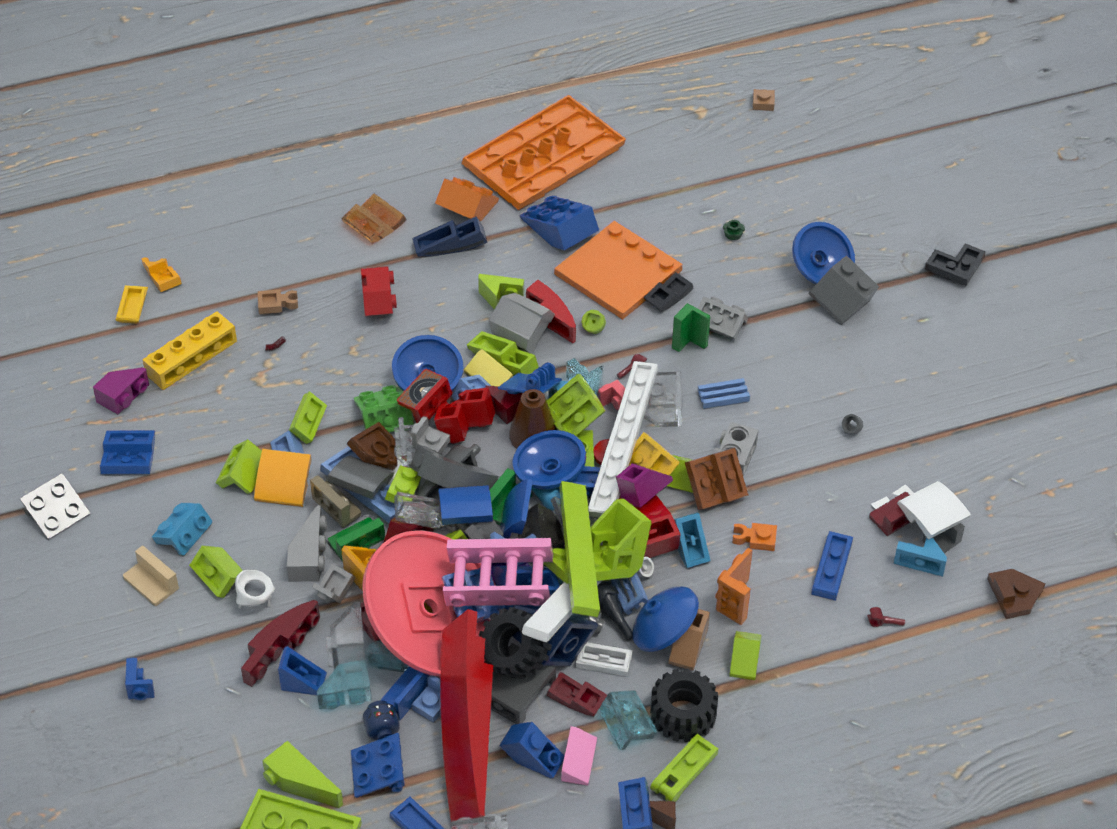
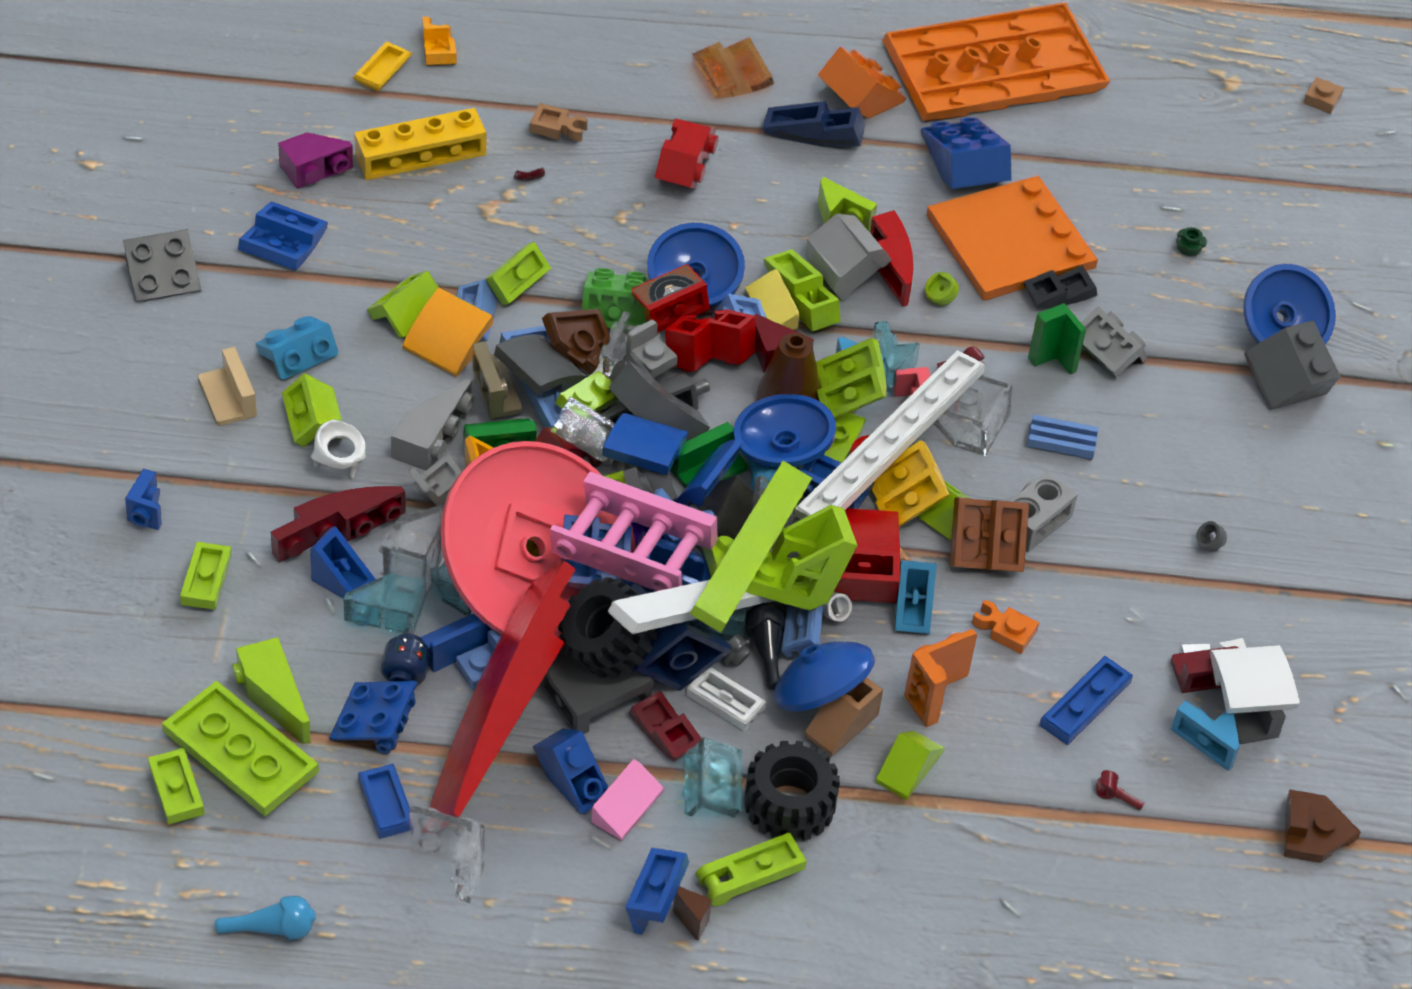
camera: 20 degrees right, 0 degrees up
blue hinge [498,362,562,394] -> none
magenta slope [616,463,673,507] -> none
none -> lime plate [180,541,232,610]

